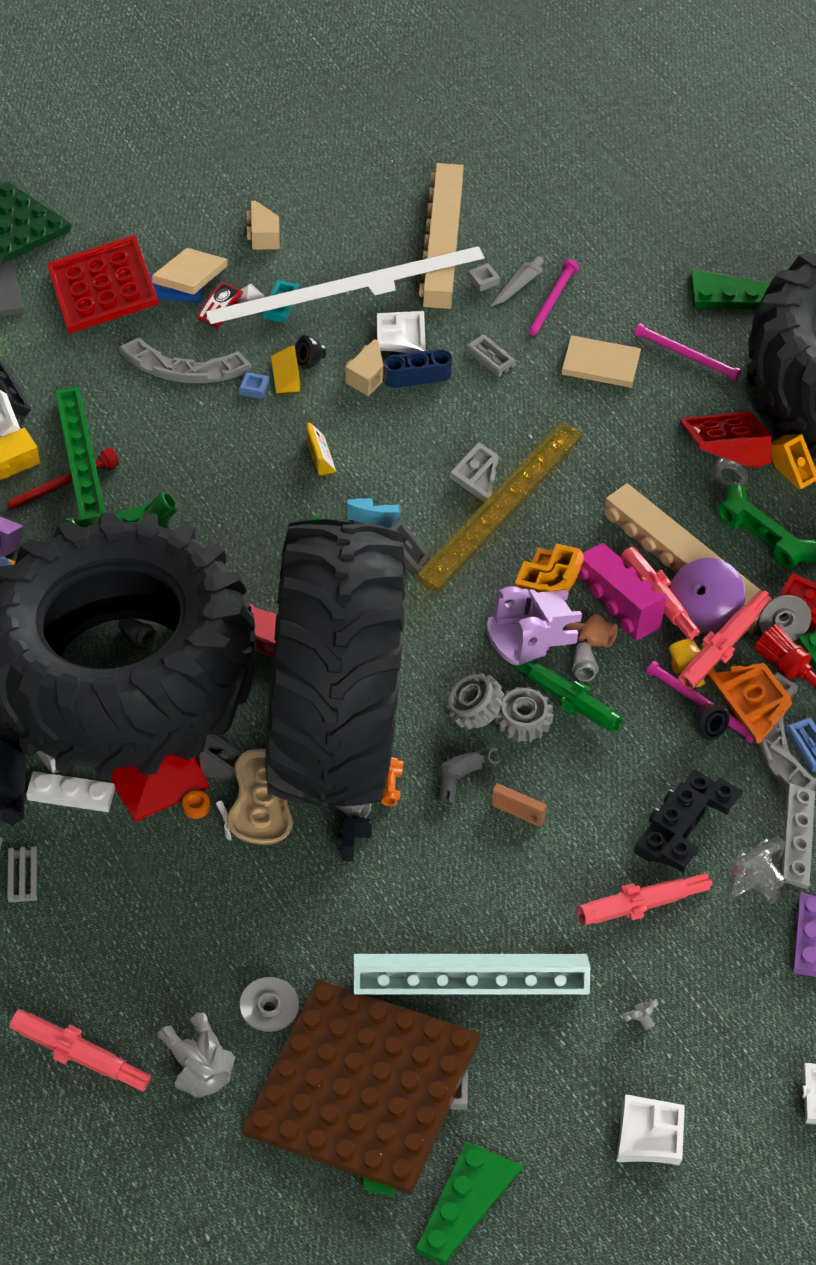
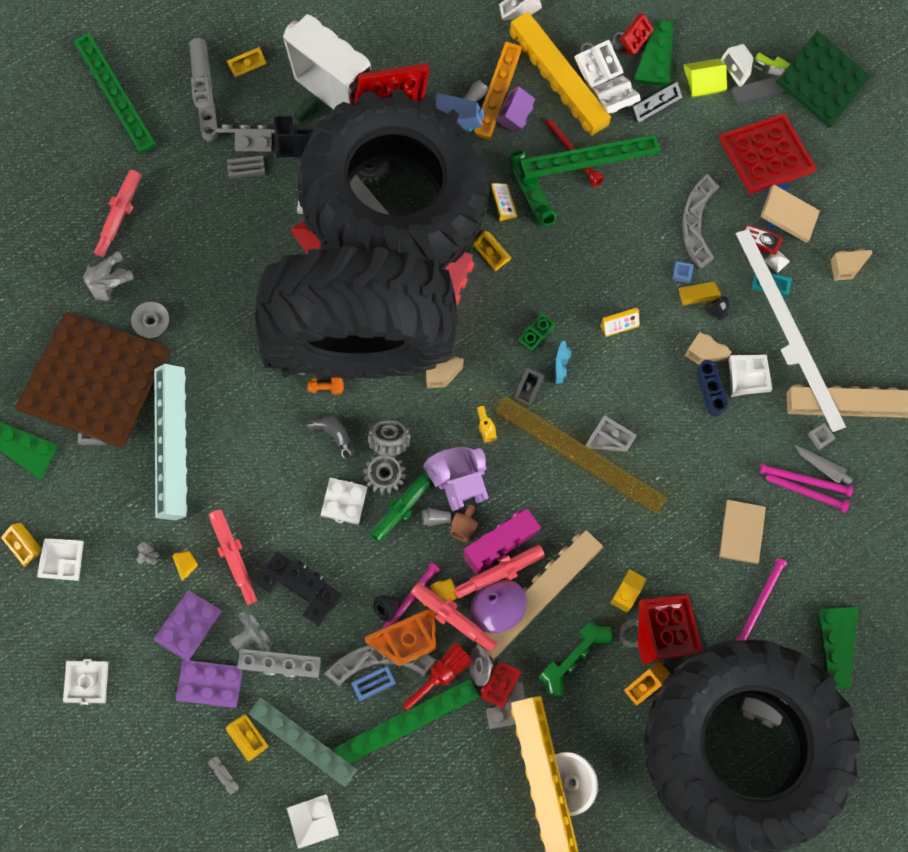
camera: 85 degrees right, 20 degrees up
light grey tile [466,334,516,378] -> none
nougat tile [491,783,547,827] -> none
light orange brick [515,543,584,593] -> none
none -> yellow slope [1,523,42,567]
none -> medium lavender plate [154,590,222,662]
none -> yellow piece [173,550,198,581]
none -> white plate [320,478,367,525]
none -> yellow piece [477,406,497,443]
none -> yellow slope [610,569,646,613]
none -> dark pink bar [759,462,853,497]

